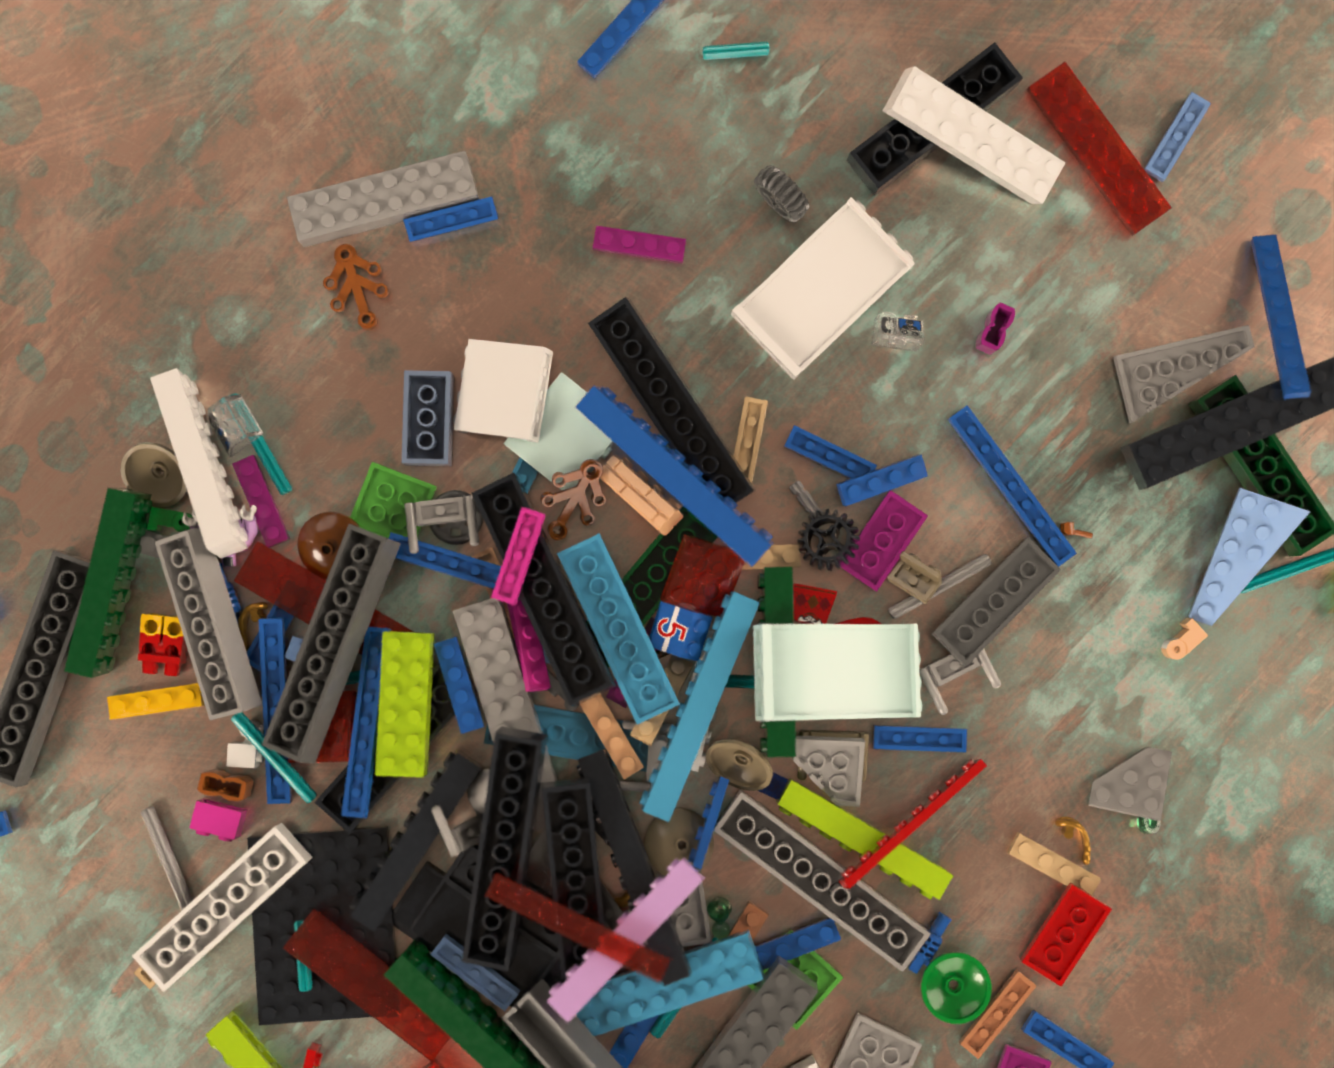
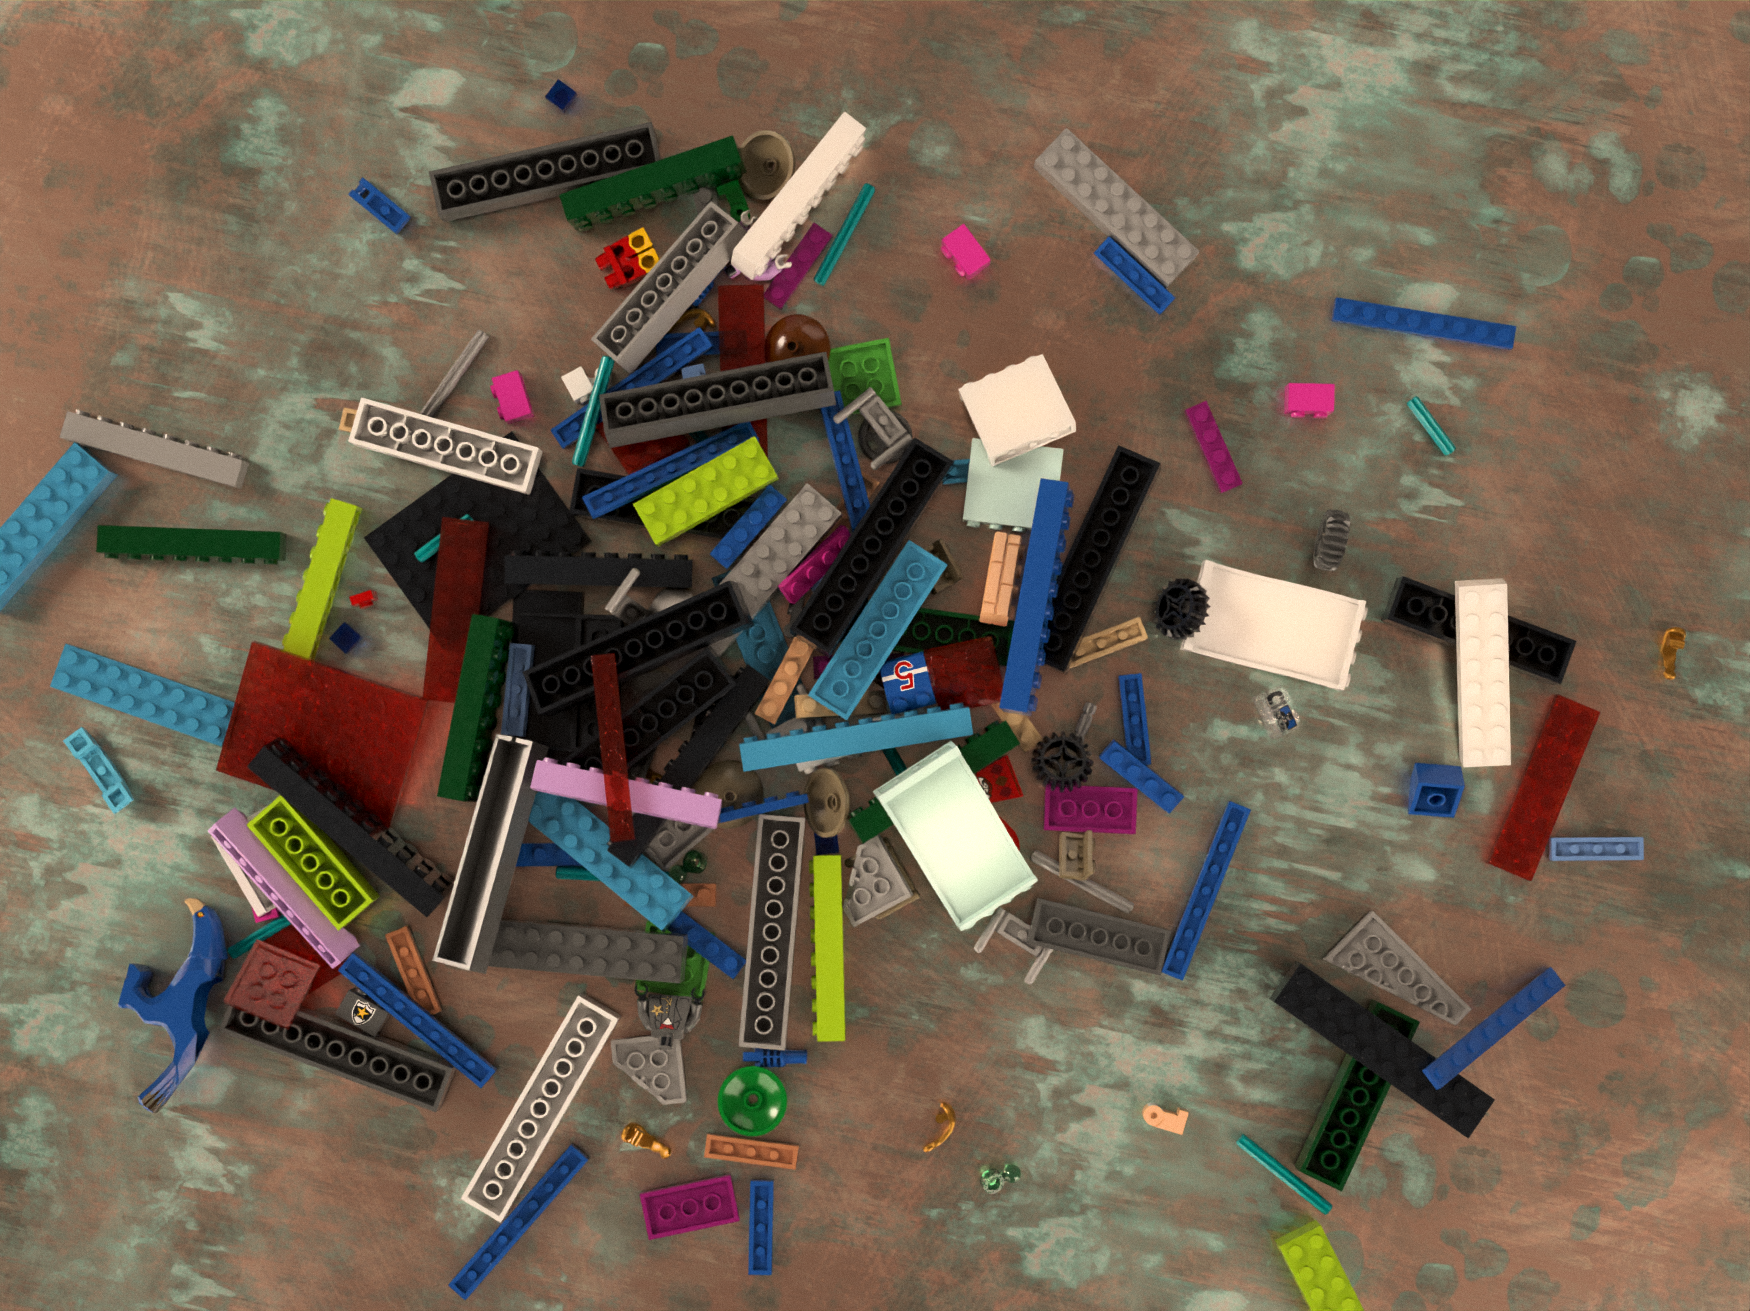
camera: 65 degrees right, 0 degrees up
yellow plate [107,683,204,720] -> none
dark orange brick [197,769,254,801] -> none
clear slope [207,394,263,457] -> none
dark orange plant [323,244,389,330] -> none
sand blue brick [402,370,454,466] -> none
dark pink plate [491,507,546,605] -> none
dark orange plant [540,459,606,540] -> none
red plate [839,759,987,889] -> none
blue plate [872,725,967,753] -> none
magenta brick [976,302,1015,355] -> none
tan plate [1007,833,1101,896] -> none
red plate [1020,882,1112,987] -> none
dark orange hand [1060,522,1093,539] -> none
light grey plate [1089,747,1172,821] -> none
light blue wing [1188,488,1310,626] -> none
none -> dark grey torso [634,983,707,1050]
none -> dark tan bracket [923,538,964,595]
none -> dark pink brick [941,224,991,280]
none -> black gear [1152,578,1211,640]
none -> dark pink brick [1284,383,1335,418]
none -> blue slope [1408,763,1465,818]

